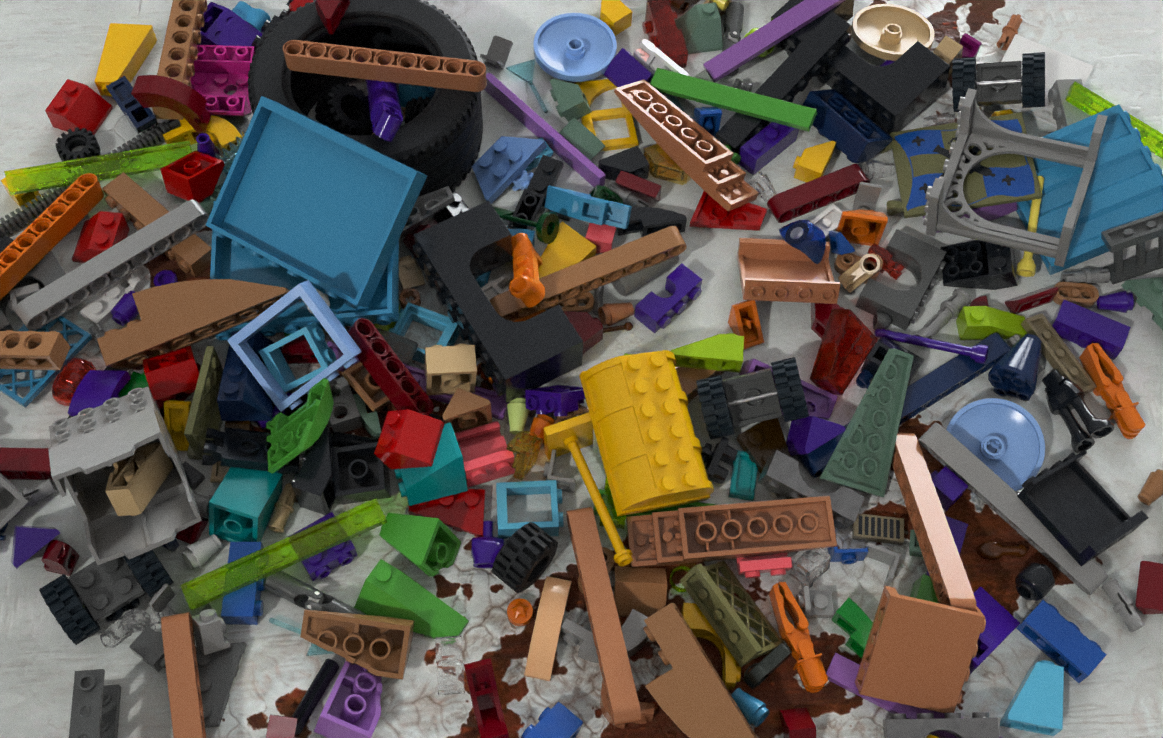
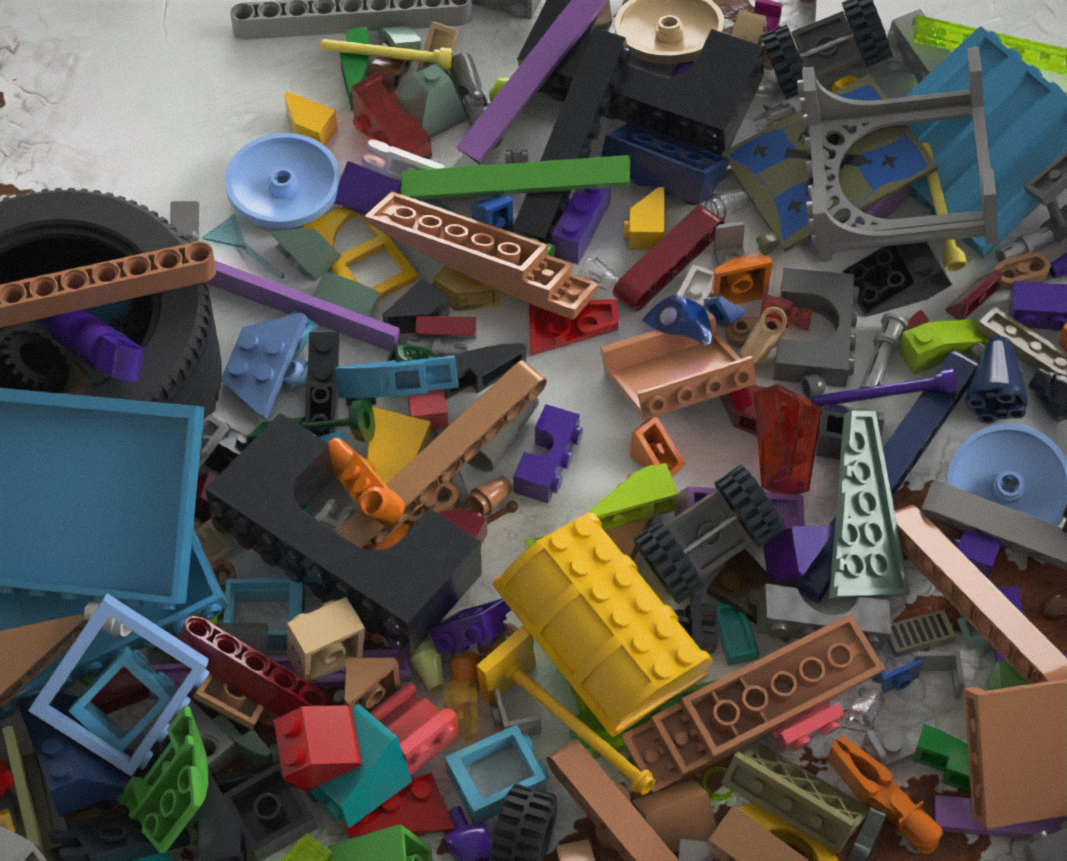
camera: 20 degrees left, 5 degrees down
dark blue hand [856,370,873,389] -> none

